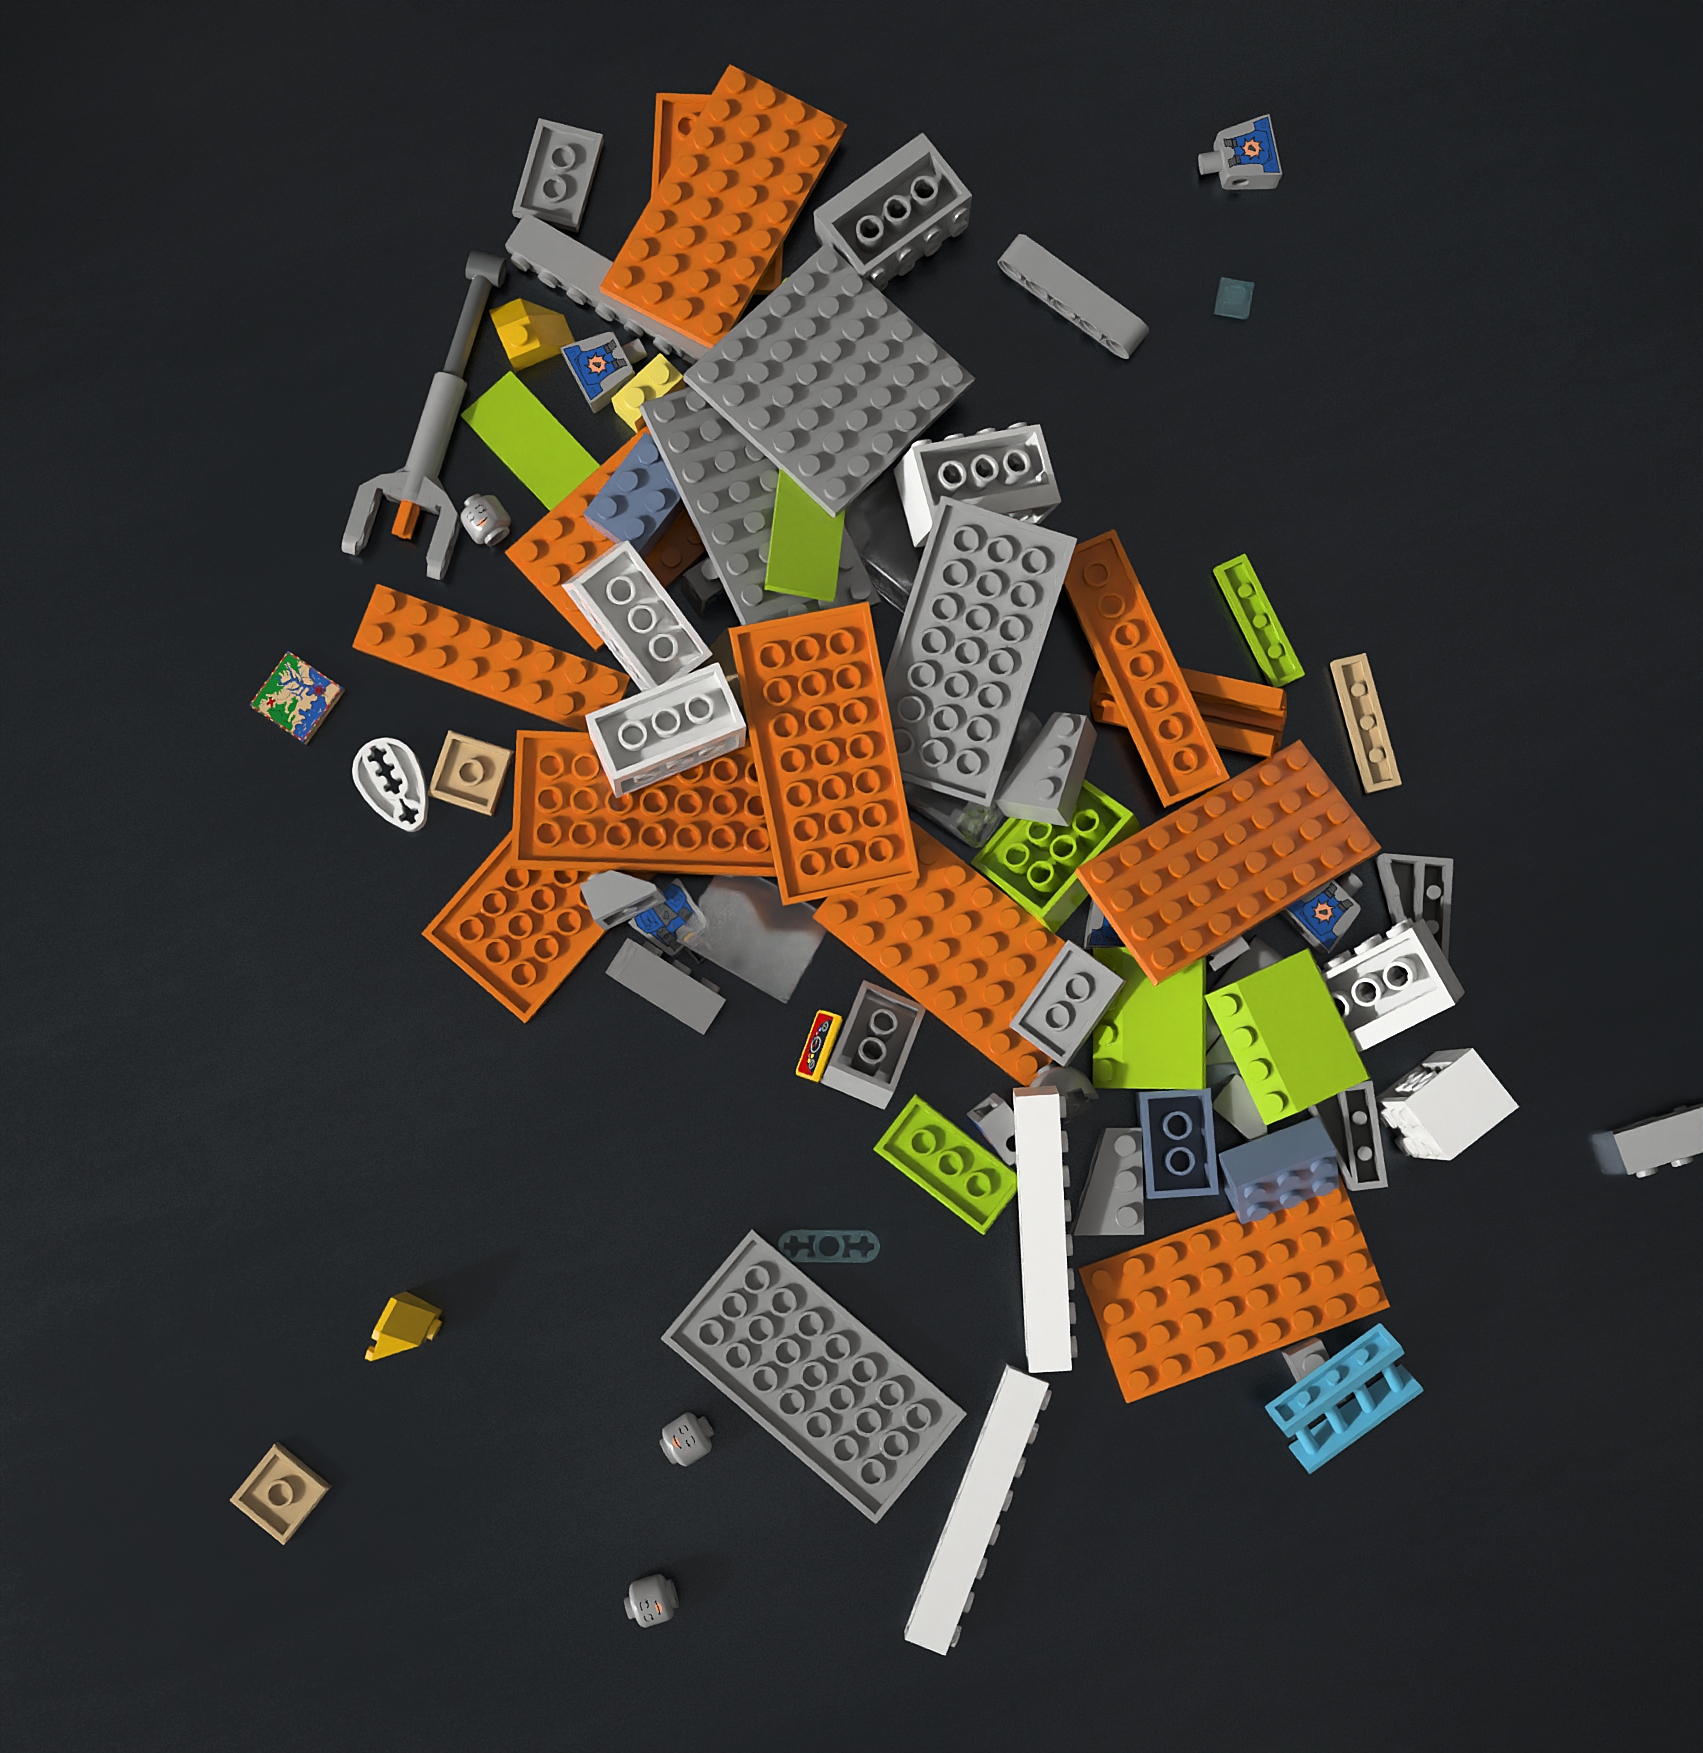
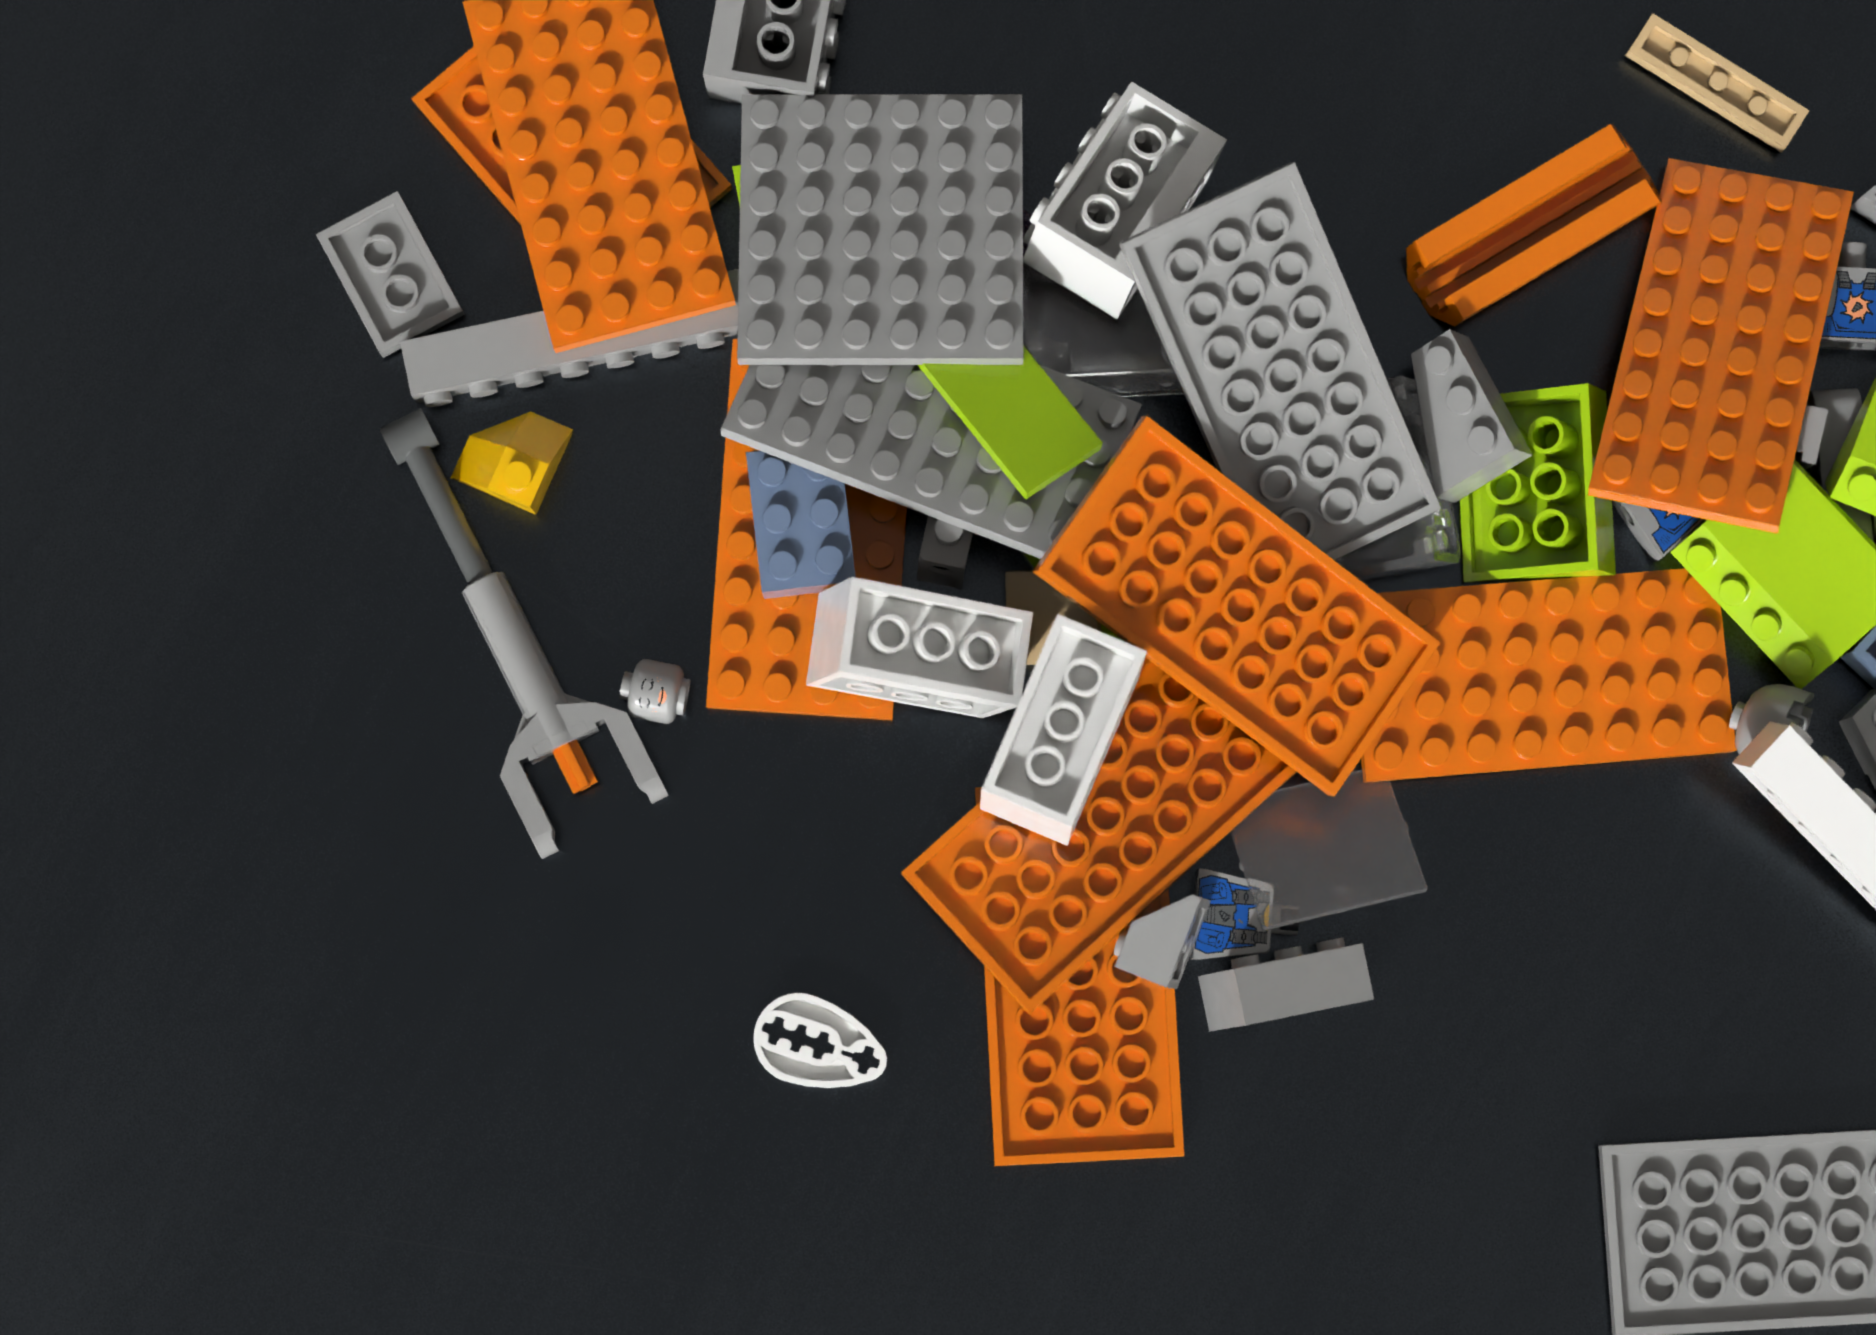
camera: 45 degrees left, 0 degrees up
tile [248,650,346,745] -> none
orange plate [352,584,632,733] -> none
tan tile [427,730,515,817] -> none
lime tile [461,371,600,511] -> none
torso [561,332,647,413] -> none
light yellow brick [611,353,686,433] -> none
clear light blue beam [778,1229,880,1263] -> none
slope [796,1010,843,1083] -> none
light grey slope [820,980,926,1109] -> none
lime tile [873,1094,1018,1235] -> none
light grey torso [967,1093,1017,1165] -> none
light grey plate [1009,940,1127,1067] -> none
orange plate [1062,529,1230,808] -> none
lime plate [1213,554,1305,688] -> none

